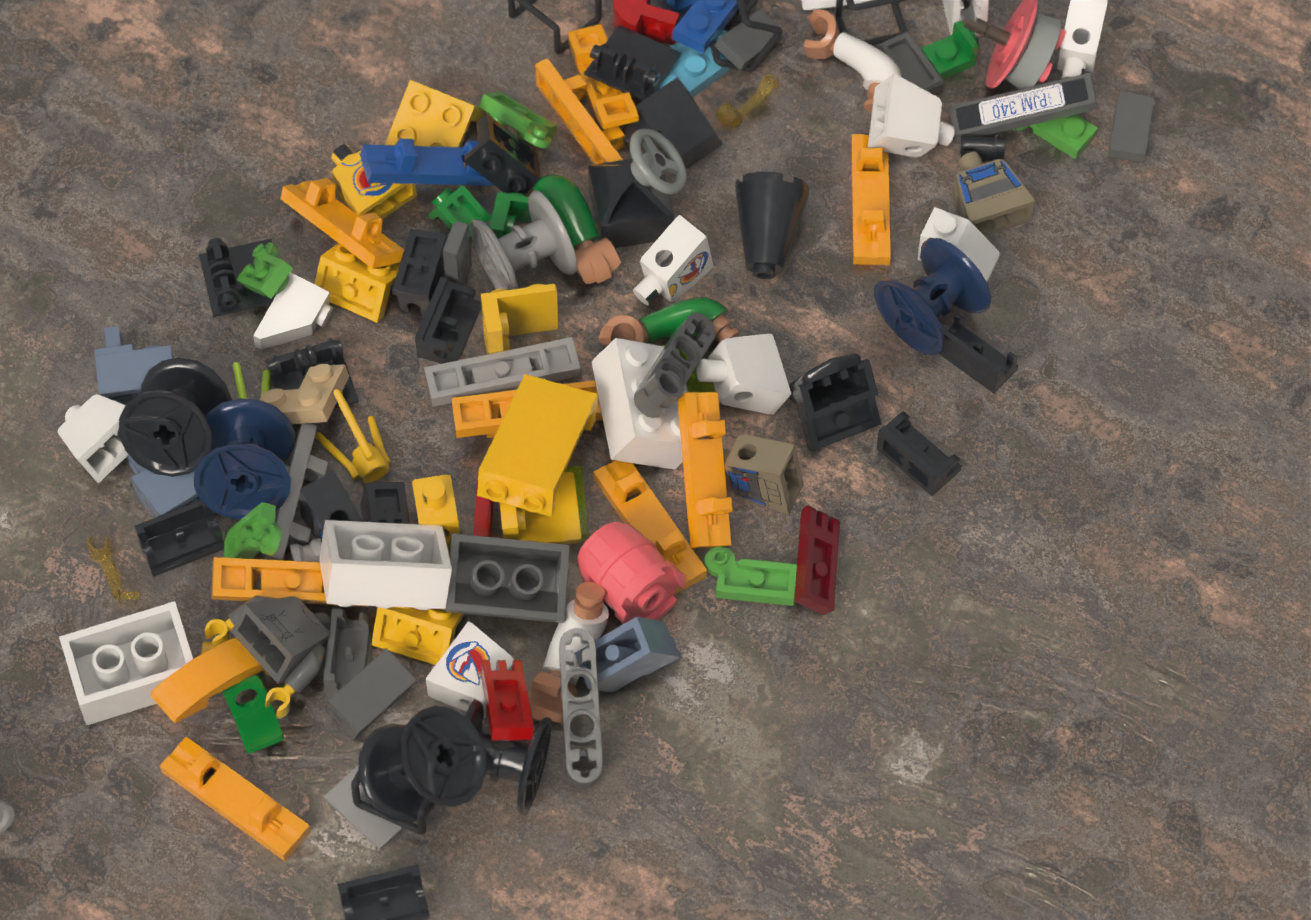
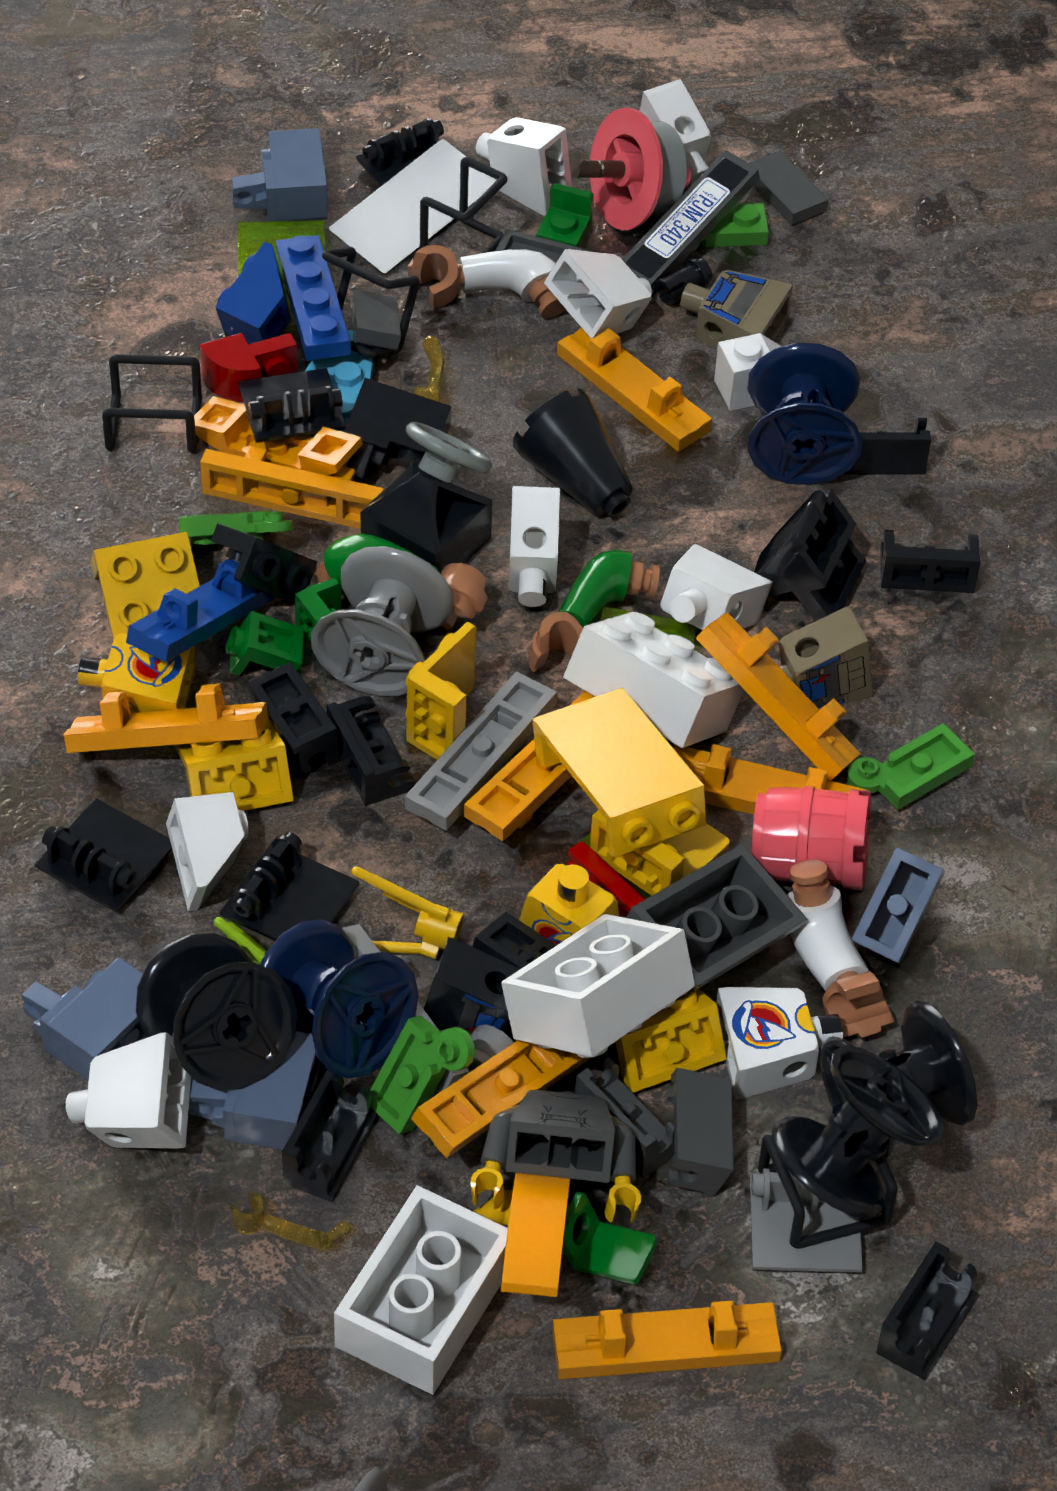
camera: 45 degrees left, 10 degrees down
bright green hinge [236,242,293,299] -> none
tan plate [260,364,349,424] -> none
dark grey tile [443,221,472,285] -> none
red hinge [480,660,534,741] -> none
beam [559,628,603,789] -> none
dark grey beam [634,313,716,418] -> none
dark red hinge [794,505,840,615] -> none

